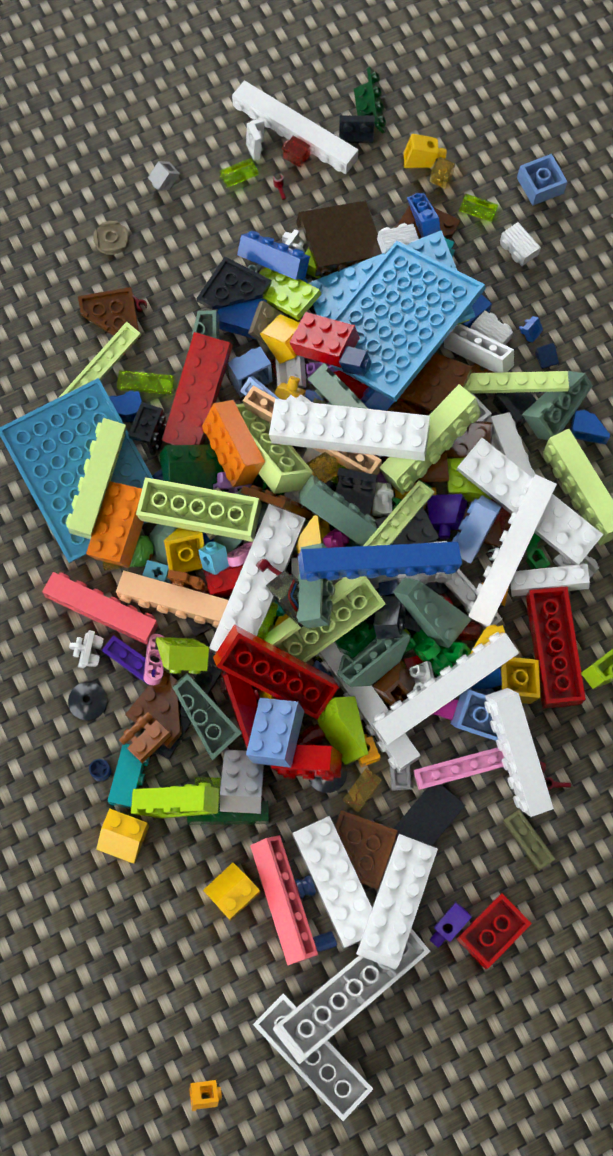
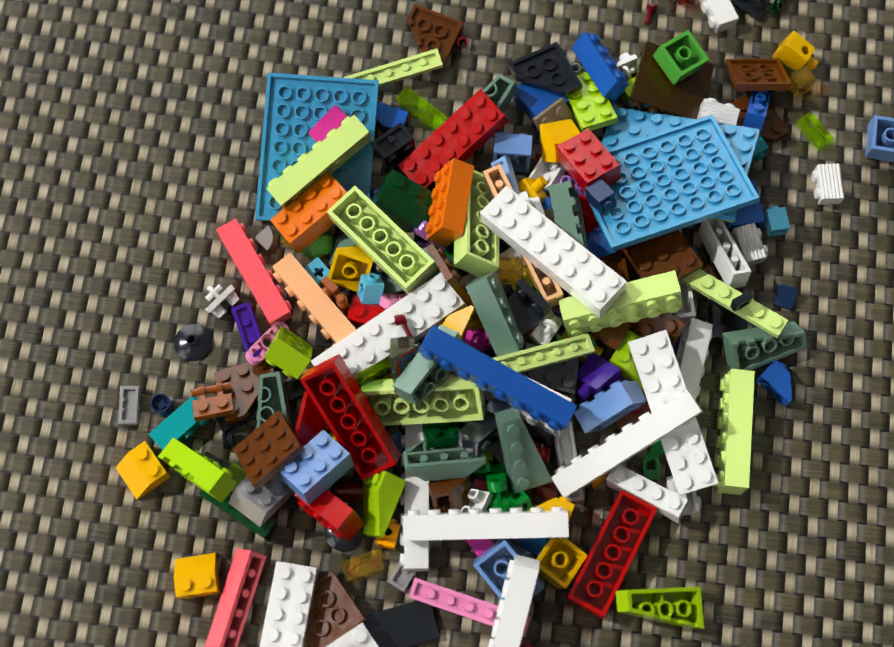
camera: 35 degrees right, 0 degrees up
dark blue wheel [295,875,316,899] -> none
blue tile [519,316,543,343] -> none
none -> light grey plate [118,386,141,425]
none -> black bush [222,430,235,449]
none -> reddish brown plate [233,410,304,490]
none -> light grey tile [254,226,273,252]
none -> dark pink slope [308,105,348,142]
none -> bright green brick [653,30,709,85]
none -> reddish brown plate [725,58,792,92]
none -> black tile [730,290,753,312]
none -> medium azure brick [764,206,790,237]

